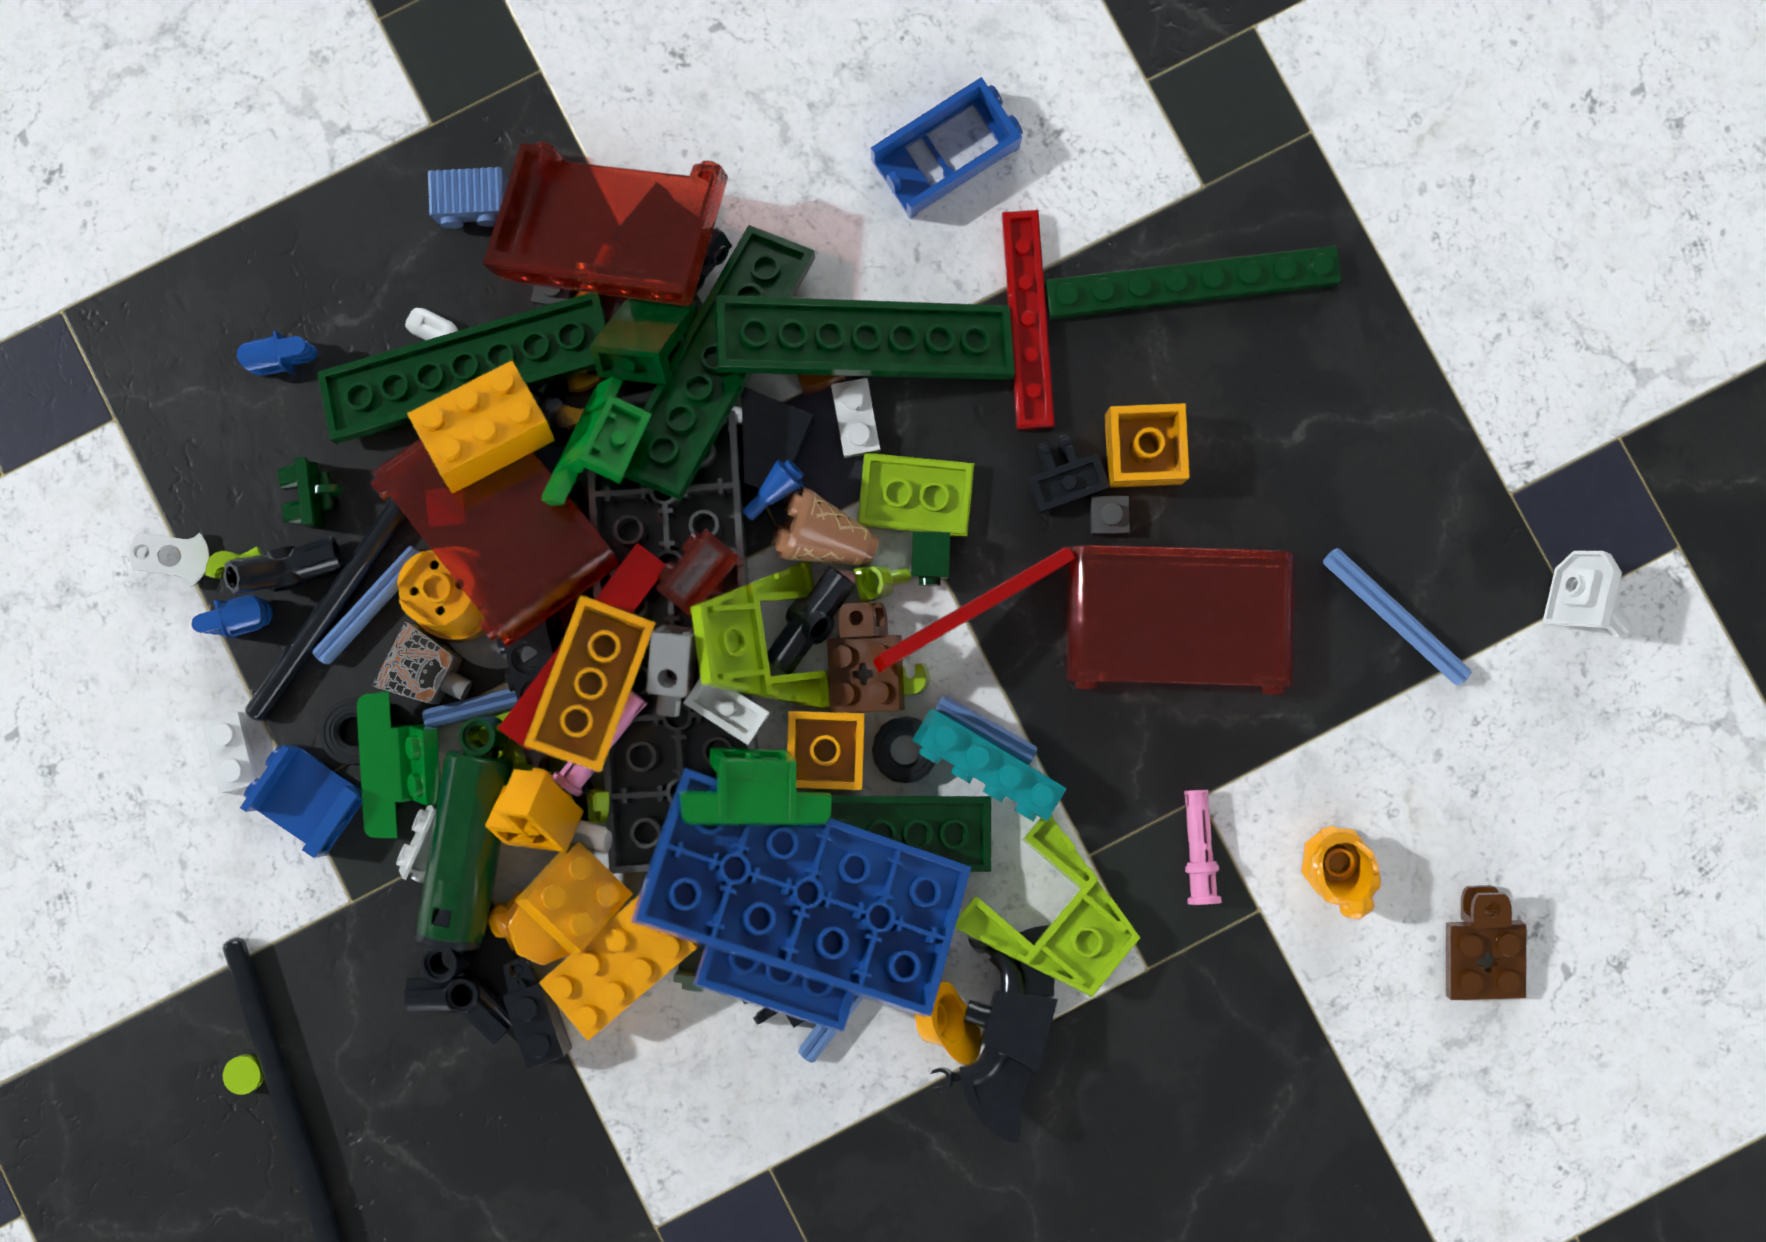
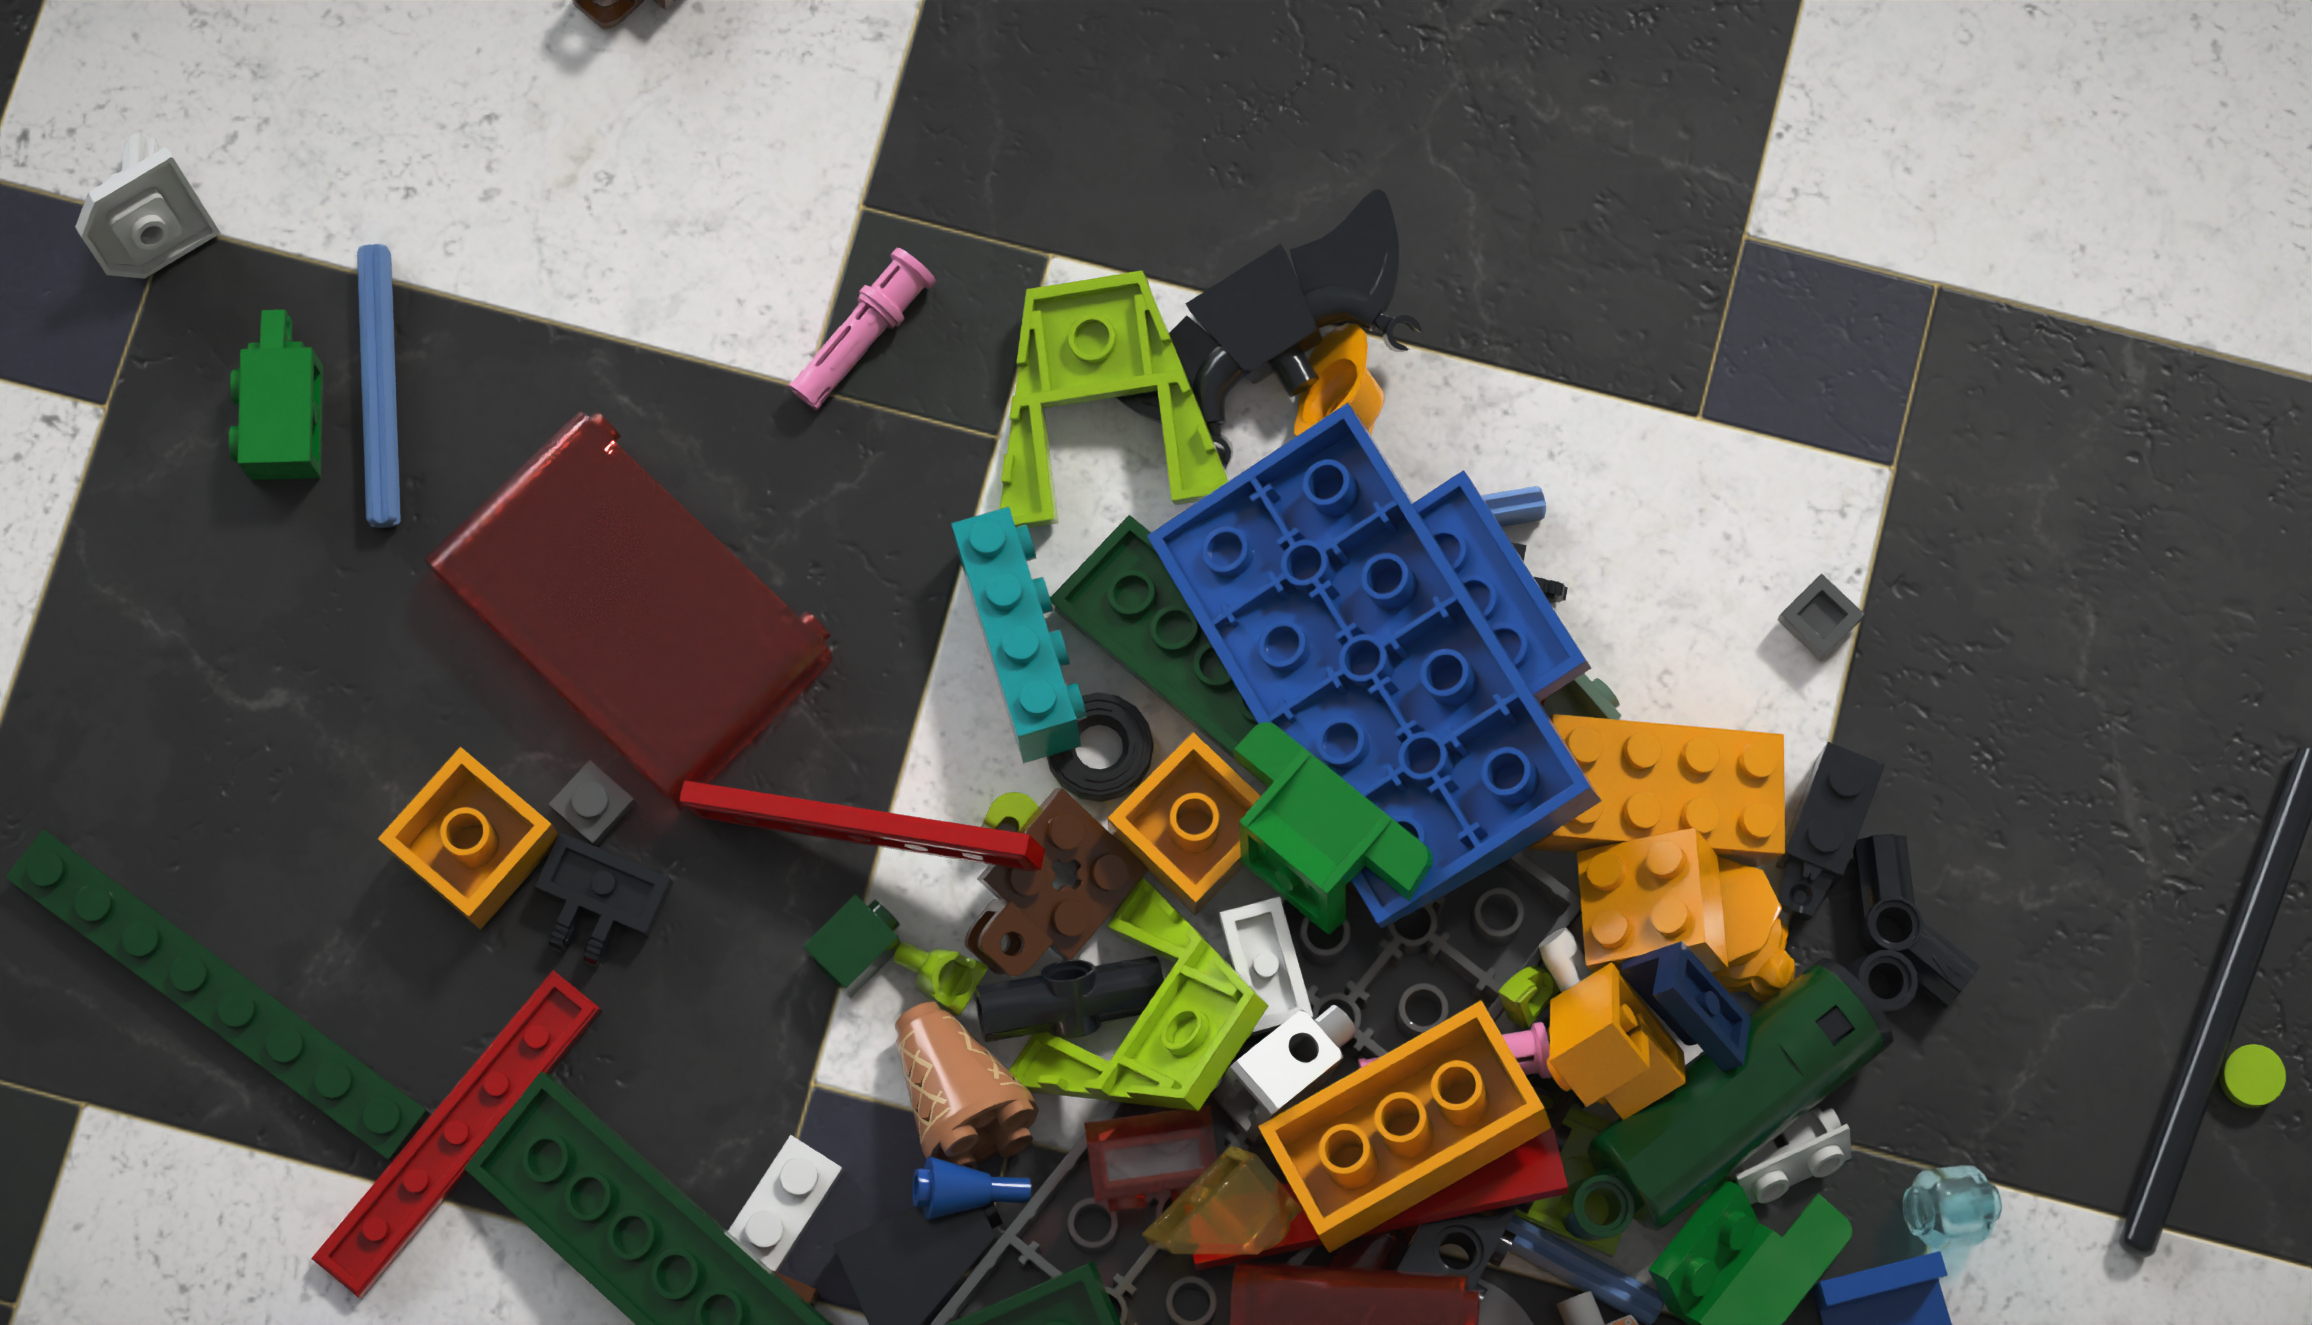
camera: 140 degrees left, 10 degrees down
lime tile [857,453,974,538] -> none
medium blue axle [935,696,1037,764] -> none
light orange piece [1301,826,1381,920] -> none
none -> green hinge [229,310,323,480]
none -> clear yellow slope [1142,1146,1302,1254]
none -> dark blue panel [1620,941,1751,1072]
none -> dark grey plate [1777,573,1865,661]
none -> clear light blue head [1903,1165,2002,1249]

